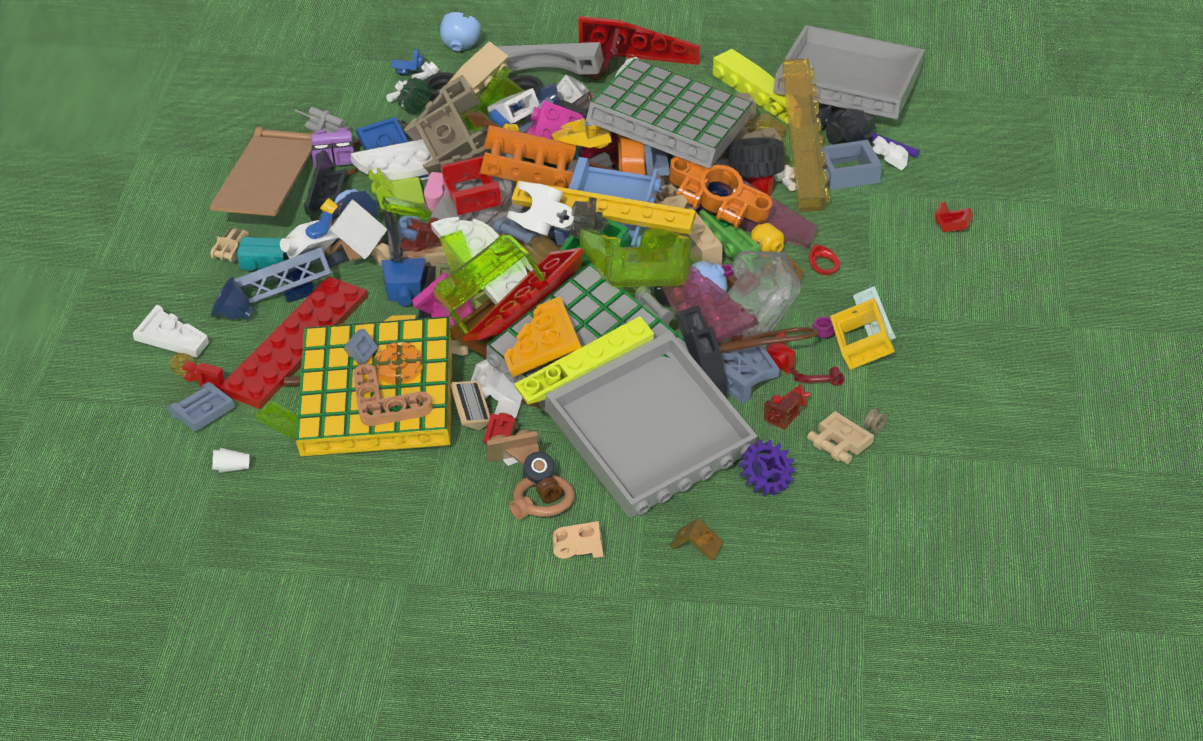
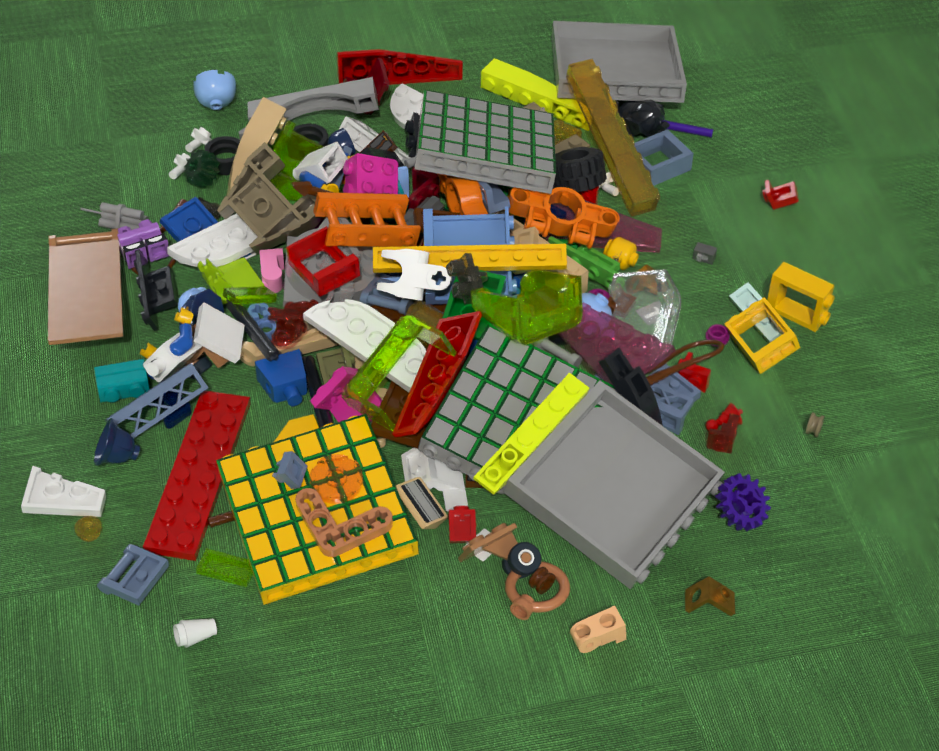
camera: 20 degrees left, 5 degrees up
red plate [182,361,224,389] -> none
tan arm [211,227,250,263] -> none
blue bracket [392,49,423,74] -> none
clear neon green tile [439,230,475,277] -> none
light orange plate [504,296,582,377] -> none
yellow plate [552,118,612,148] -> none
dark red piece [790,366,844,386] -> none
tan plate [807,411,874,464] -> none
red piece [808,244,840,275] -> none
white plate [873,136,908,171] -> none
none -> flat silver piece [693,242,717,265]
none -> yellow window [767,262,835,332]

